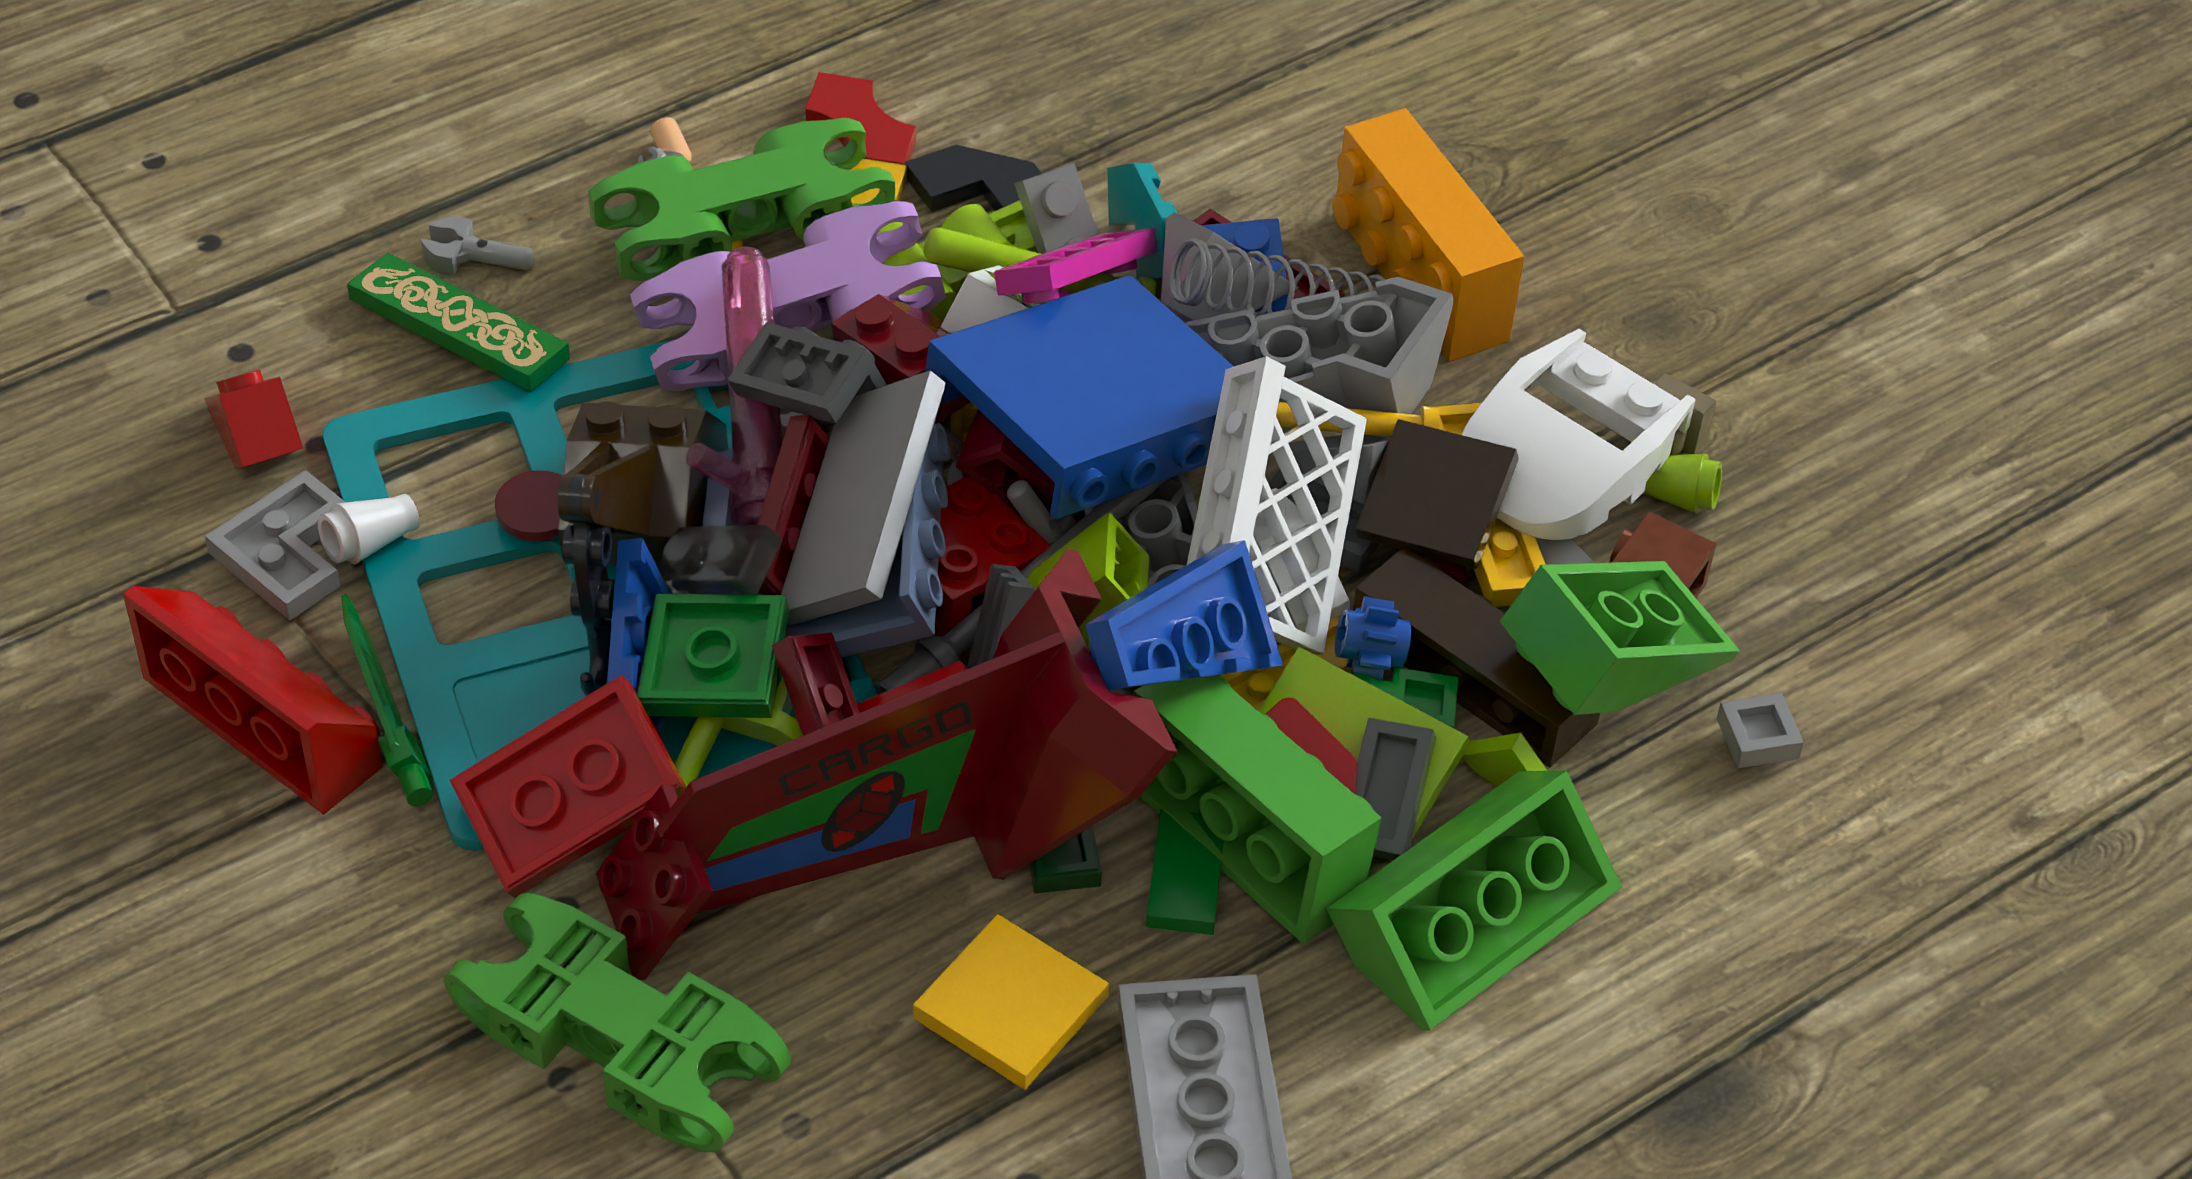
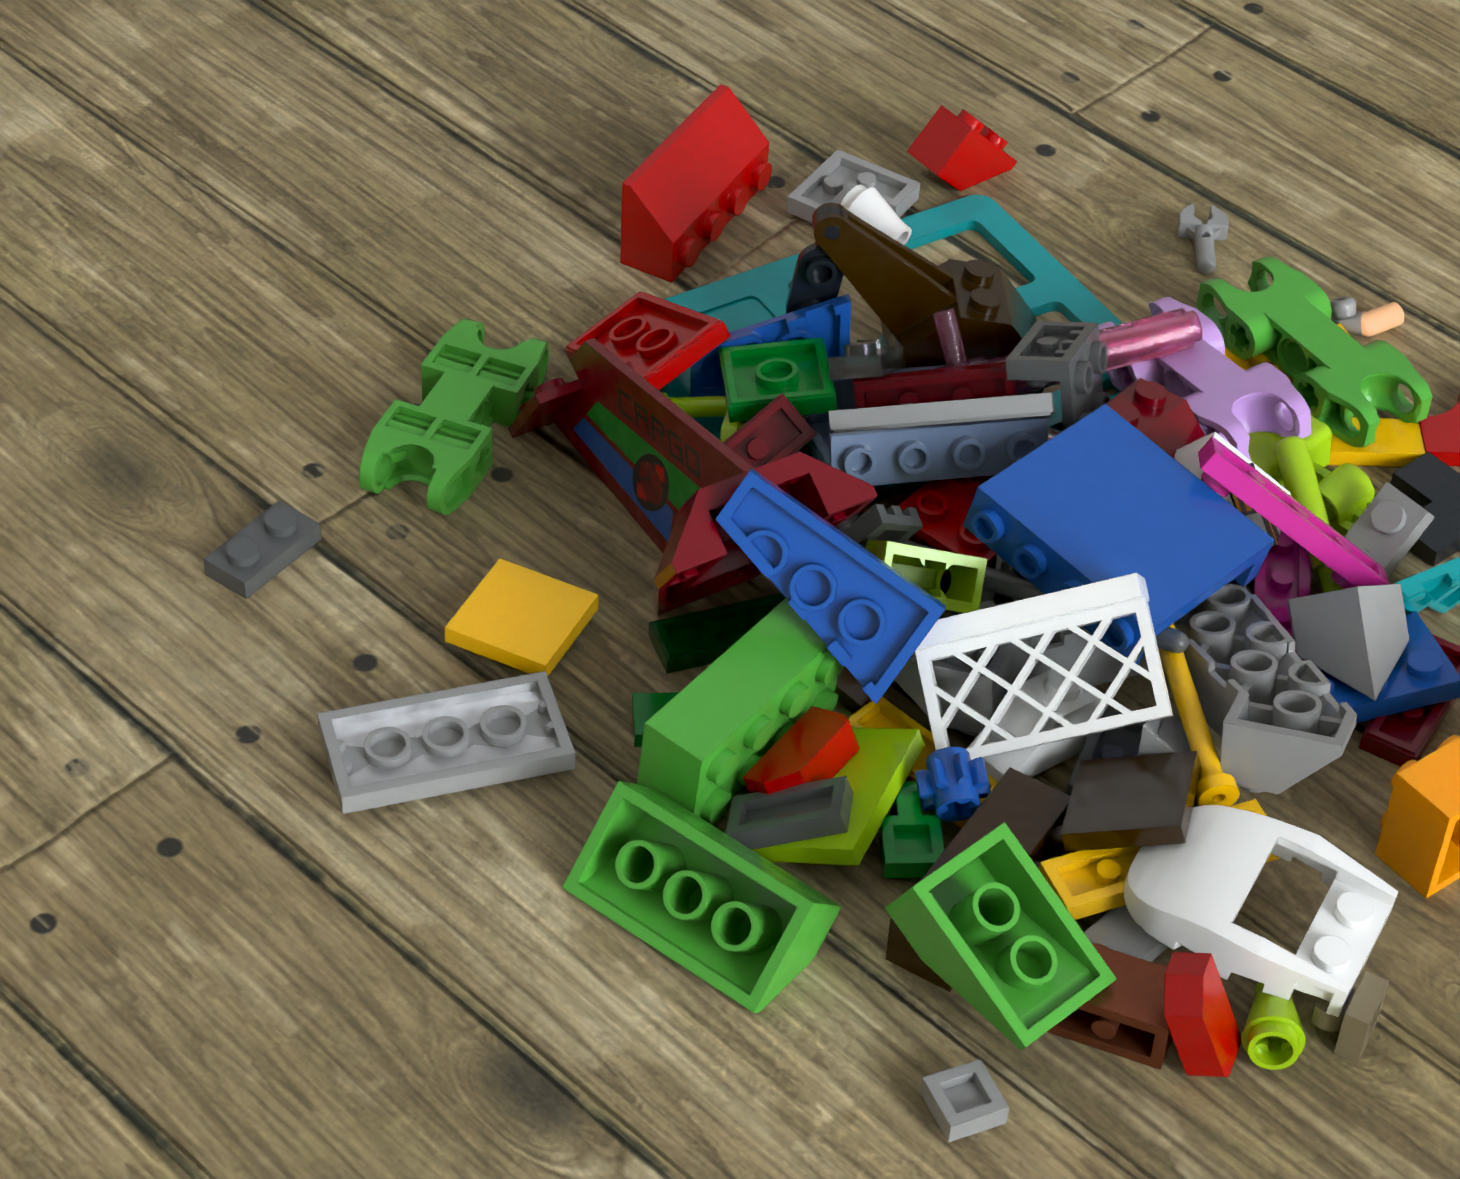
camera: 80 degrees right, 5 degrees down
green piece [341,594,433,806] -> none
green tile [347,252,570,392] -> none
light grey piece [1169,238,1386,316] -> none
lime tile [1462,733,1547,786] -> none
none -> red piece [1164,952,1241,1078]

